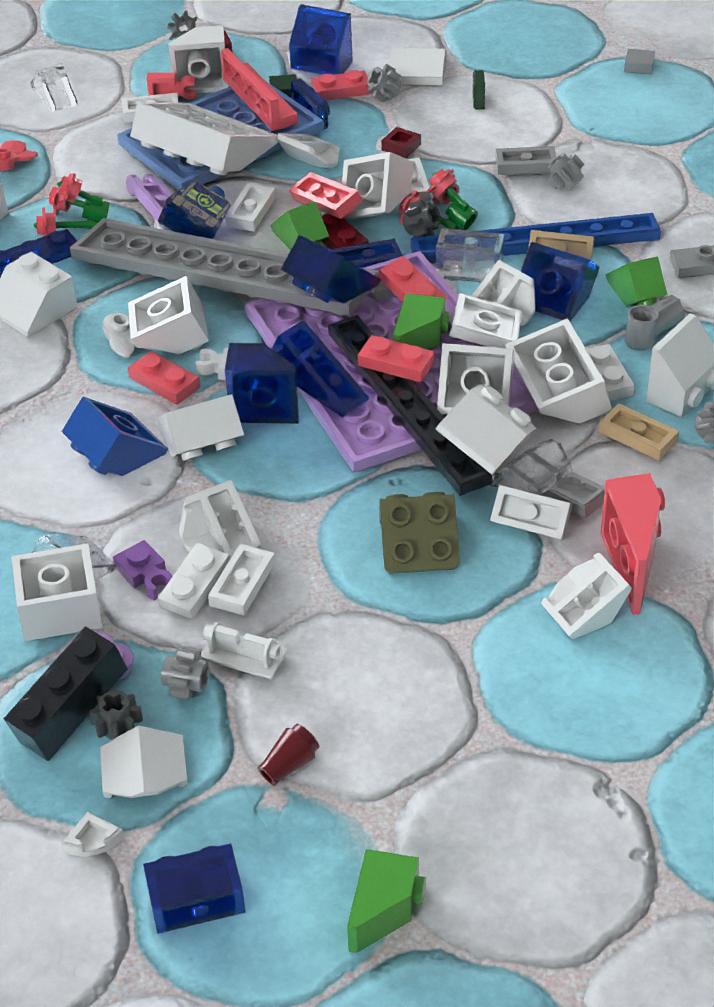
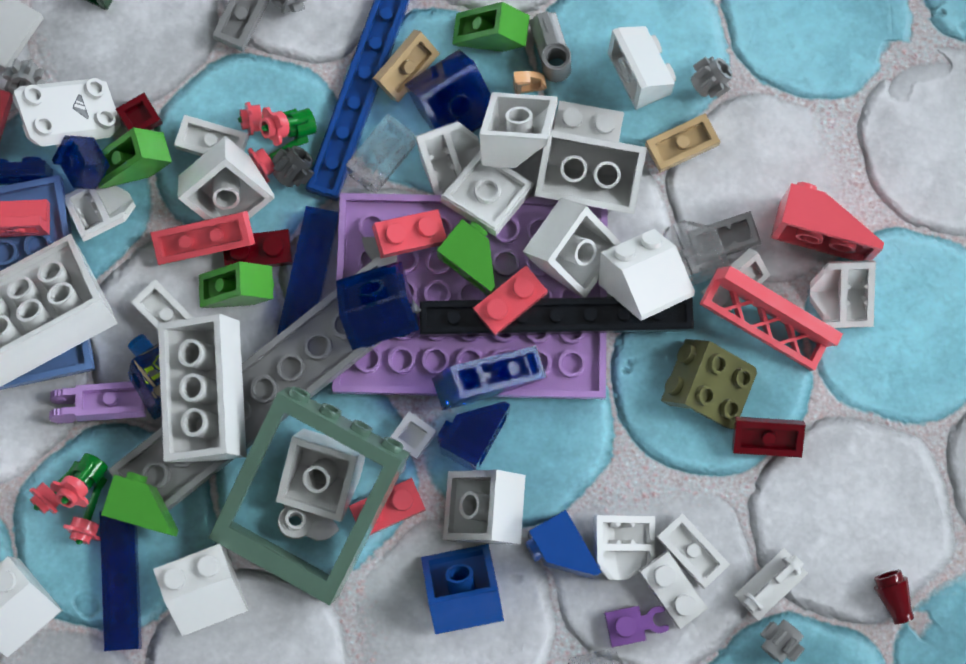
camera: 65 degrees left, 35 degrees up
none -> white shield [13,78,121,154]
none -> clear blue brick [52,135,110,189]
none -> bright green slope [91,127,172,188]
none -> bright green slope [101,471,178,537]
none -> white slope [158,313,247,462]
none -> sand green window [209,386,410,606]
none -> white slope [479,92,558,168]
none -> light nougat tile [513,71,547,94]
none -> blue slope [525,510,602,579]
none -> coral fence [699,266,843,371]
none -> dark red plate [732,416,806,458]

